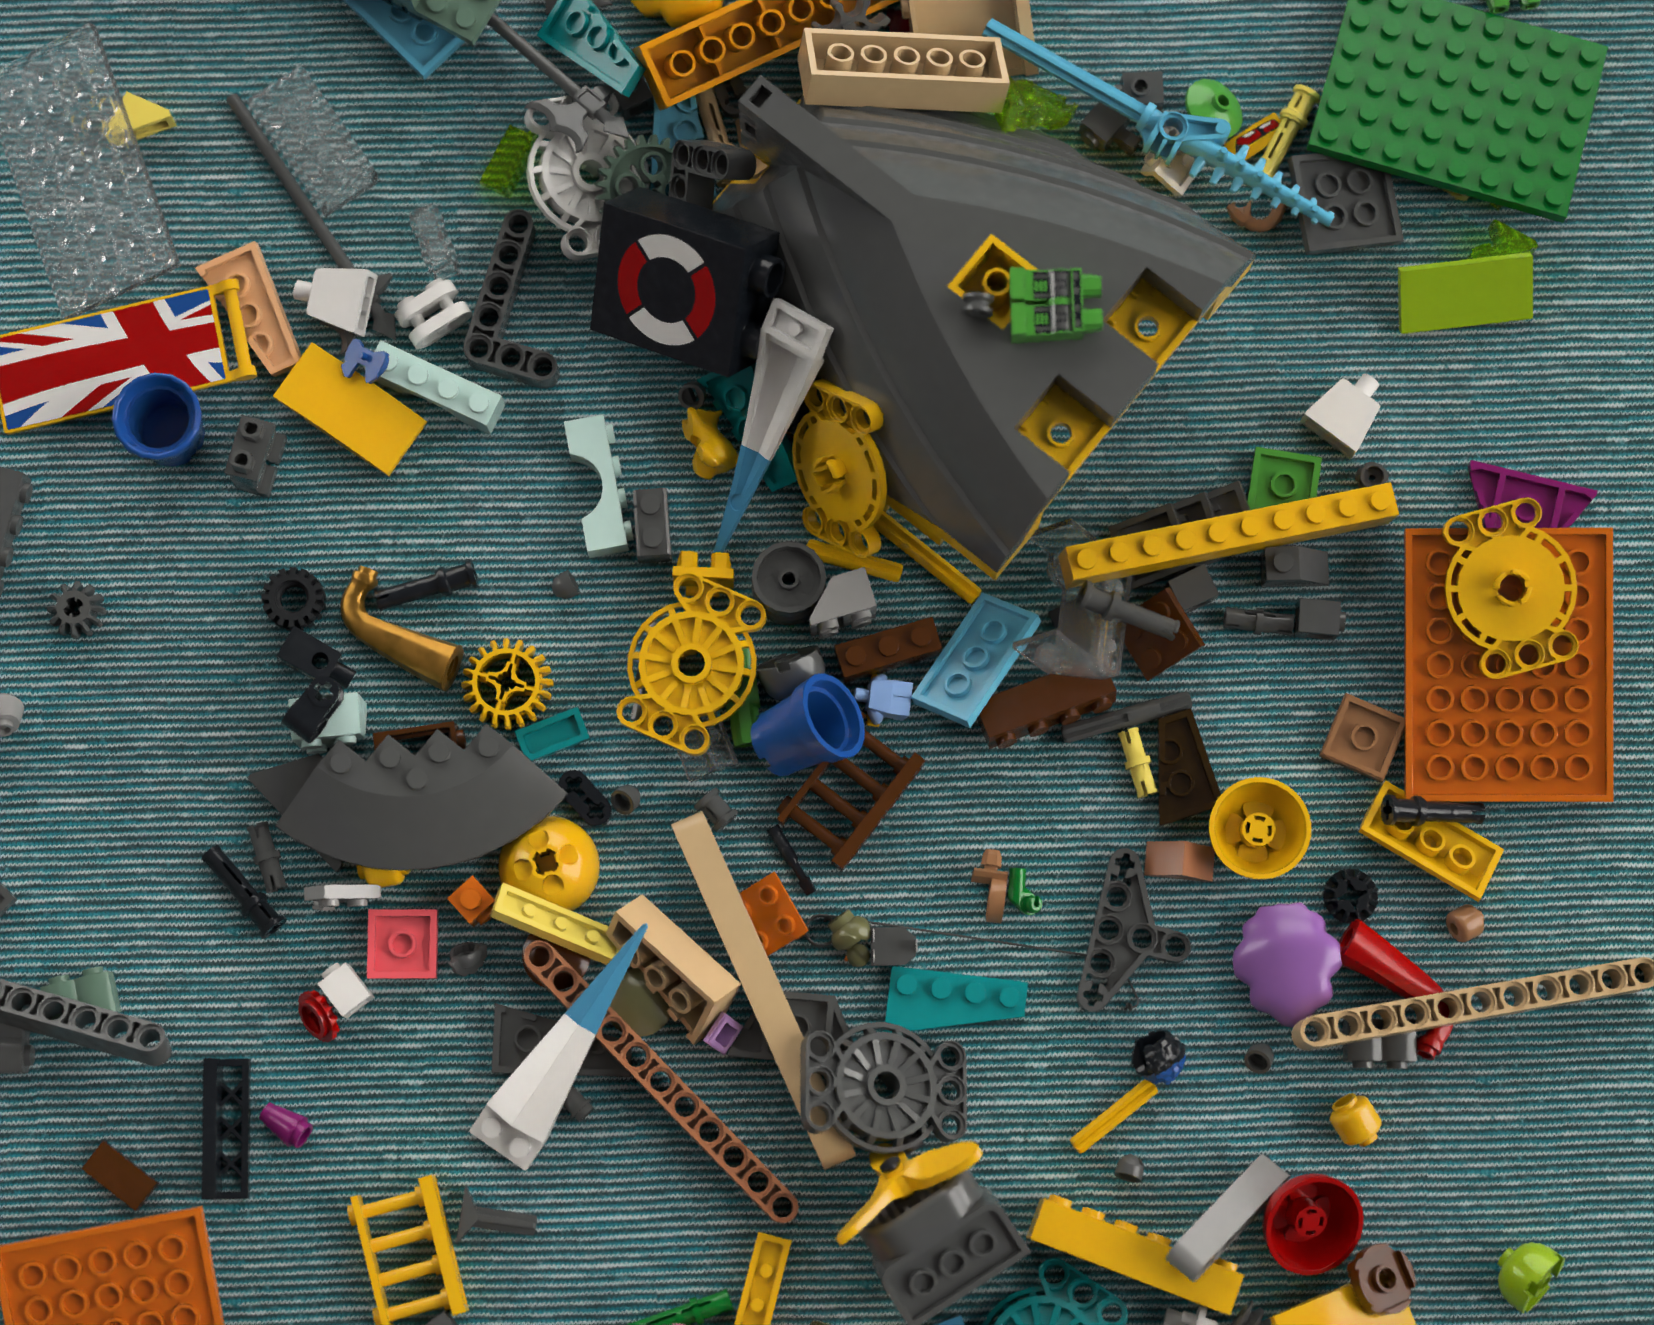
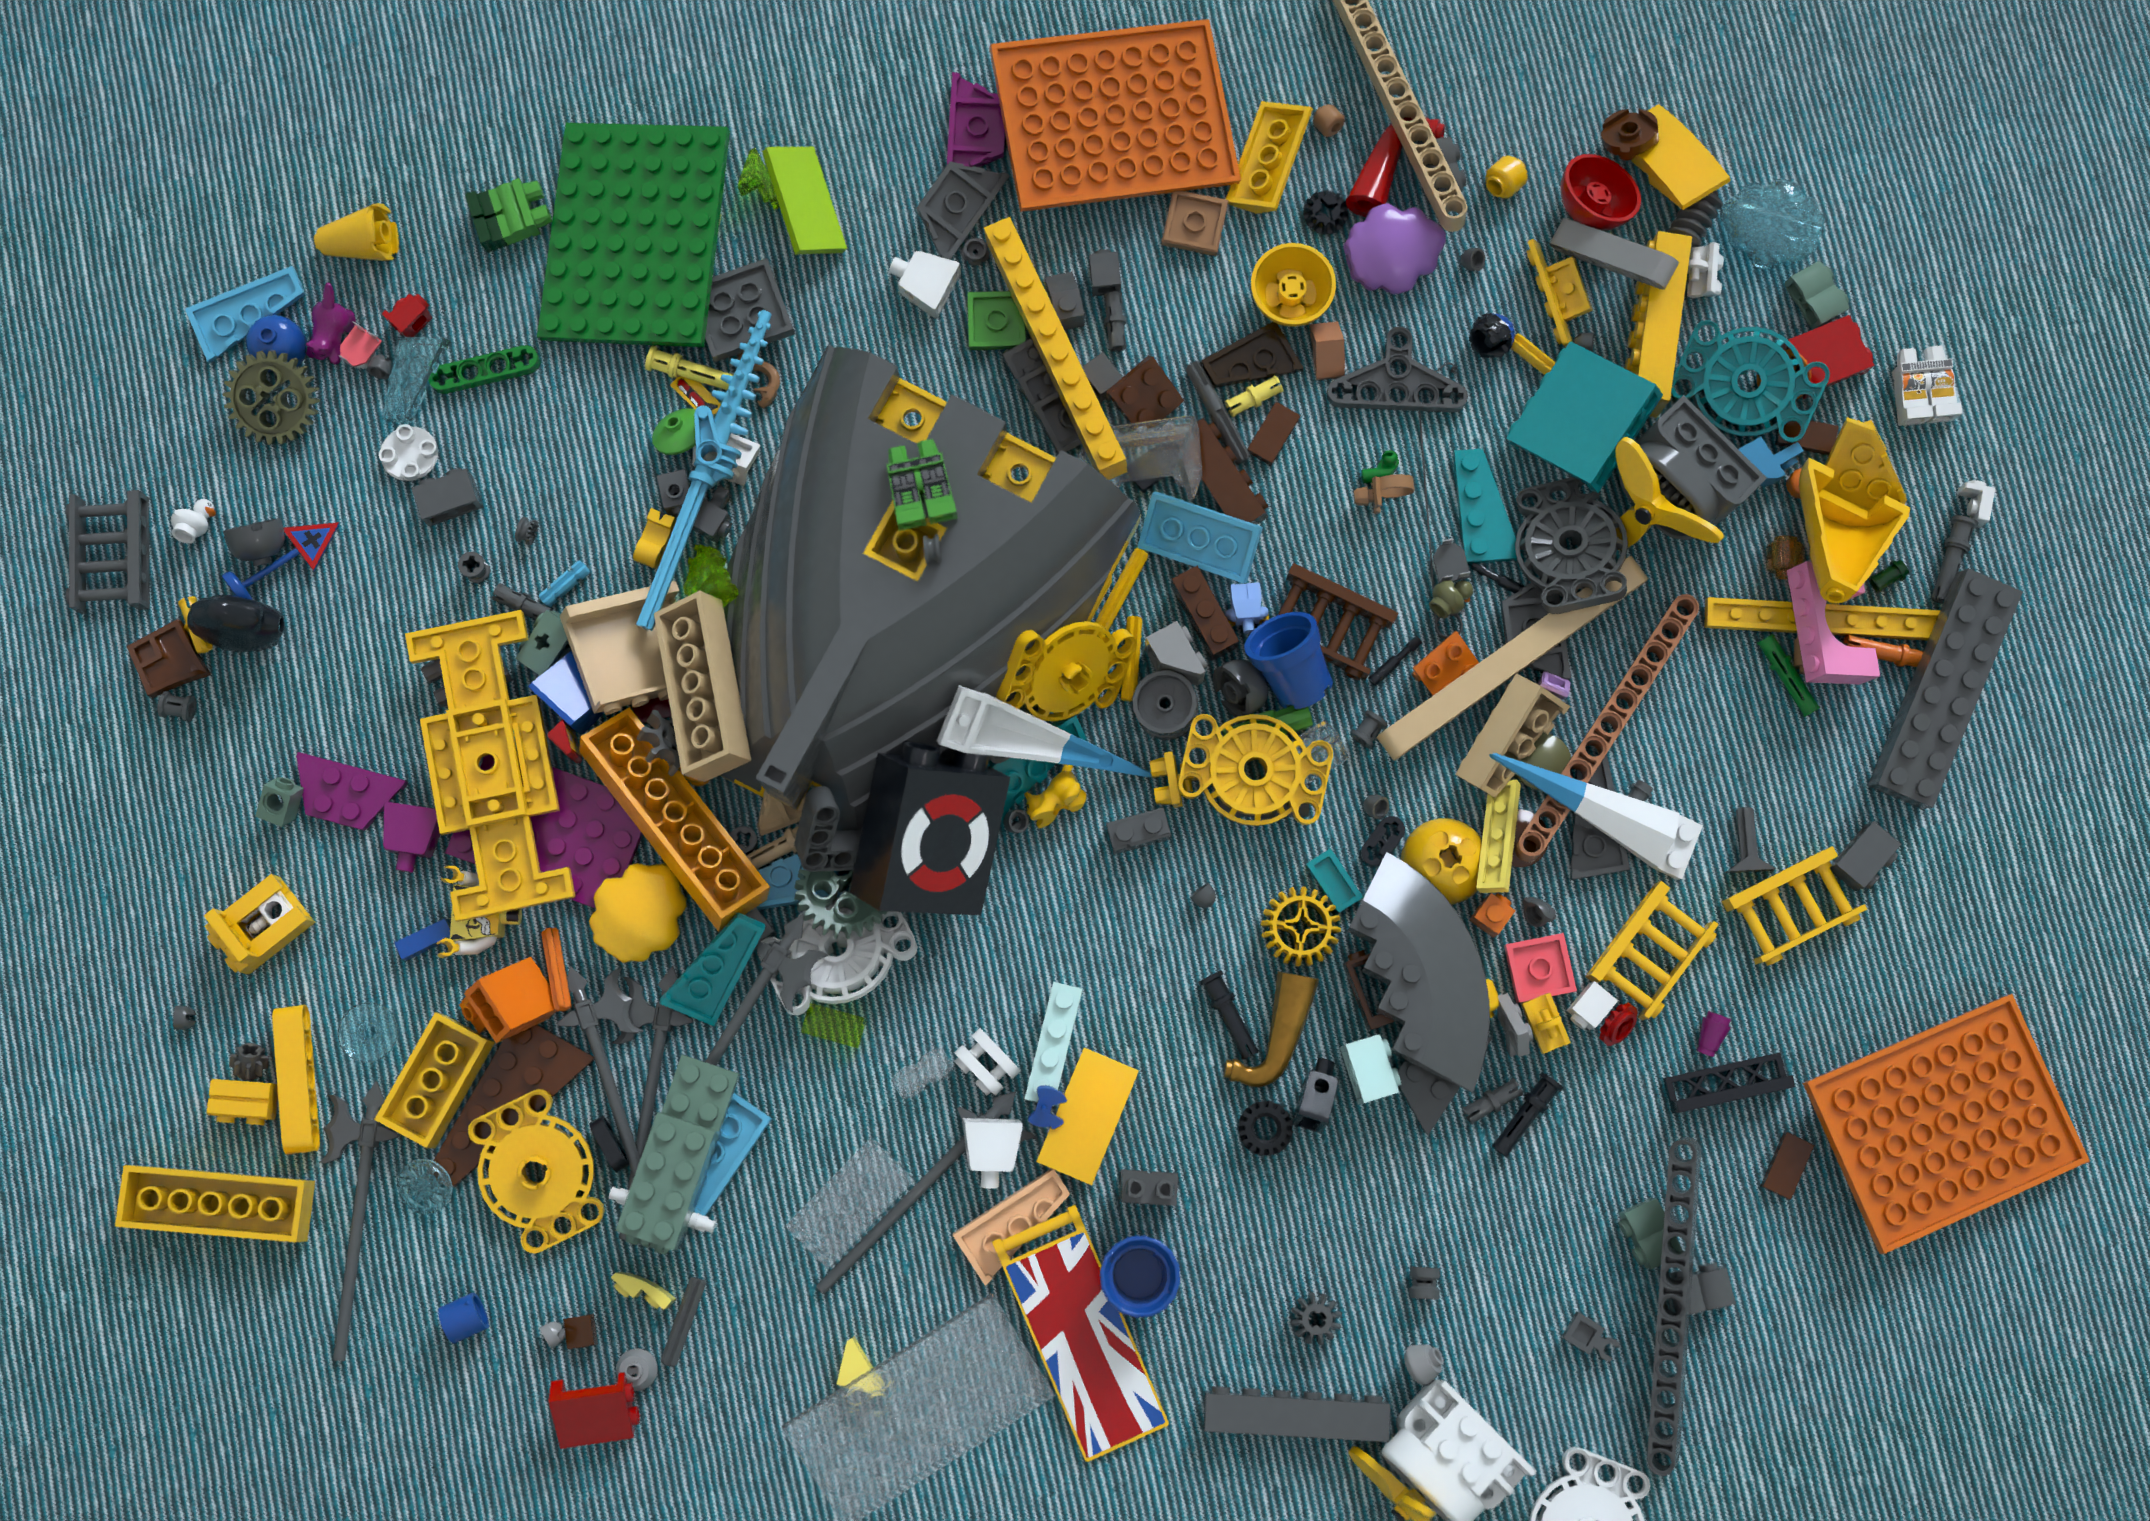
camera: 100 degrees left, 0 degrees up
black piece [281,676,344,744] -> none
dark grey beam [463,209,560,389] -> none
light aqua arch [564,414,634,558] -> none
dark grey pin [1075,580,1180,641] -> none
black pin [1381,795,1485,826] -> none
yellow piece [1442,497,1579,679] -> none
lime cylinder [1497,1242,1565,1314] -> none
none -> yellow leg [633,508,677,569]
none -> dark grey wing [916,161,1010,259]
none -> reddish brown tile [1247,402,1301,466]
none -> dark grey wheel [1409,1266,1440,1299]
none -> black piece [1470,562,1525,594]
none -> teal panel [1506,341,1663,493]
none -> yellow hips [1521,993,1571,1054]
none -> yellow bracket [1527,239,1593,347]
none -> yellow fence [1585,881,1719,1020]

